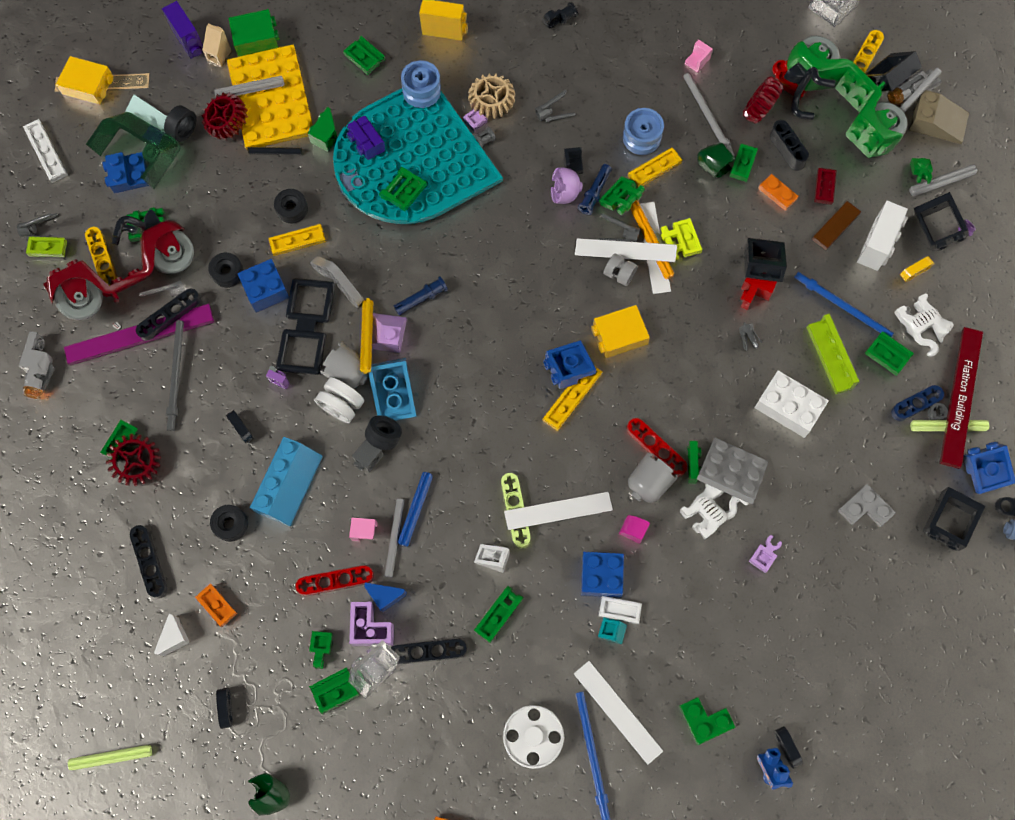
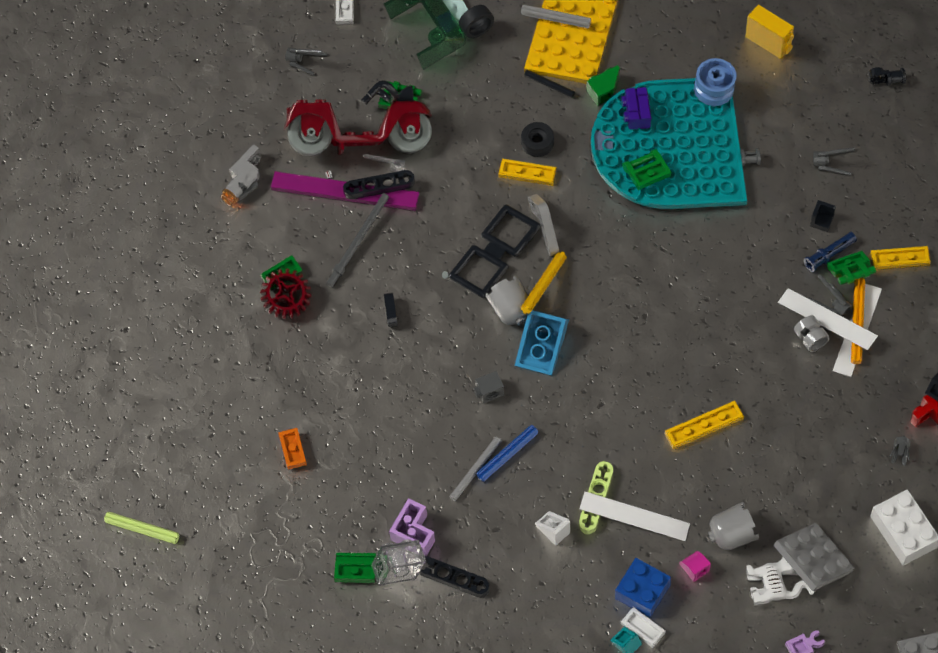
camera: 30 degrees right, 10 degrees down
lime plate [26,237,67,257] -> none
yellow beam [85,227,118,286] -> none
blue plate [102,152,149,194] -> none
black beam [130,525,167,599] -> none
white slope [154,614,190,657] -> none
dark red gear [201,92,248,141] -> none
black tyre [208,252,244,288] -> none
black tyre [210,505,248,542] -> none
black beam [216,688,233,729] -> none
blue brick [237,259,289,313] -> none
dark green piece [248,773,290,816] -> none
dark azure slope [250,437,323,526] -> none
medium lavender plate [266,369,290,389] -> none
red beam [295,565,374,596] -> none
green plate [309,631,333,669] -> none
white wheel [314,377,365,424] -> none
green plate [343,36,386,75] -> none
bright pink panel [349,518,378,542] -> none
blue slope [364,583,407,613] -> none
black tyre [365,415,402,450] -> none
lavender slope [372,313,407,353] -> none
dark blue pin [393,276,448,316] -> none
lavender tile [463,109,488,132] -> none
tan gear [468,73,515,119] -> none
green plate [474,586,524,643] -> none
blue plate [543,340,596,389] -> none
lavender cylinder [551,167,583,204] -> none
yellow brick [591,305,650,358] -> none
medium blue wheel [623,108,664,155] -> none
red beam [627,418,687,477] -> none
neon yellow plate [660,218,702,260] -> none
green plate [687,441,702,484] -> none

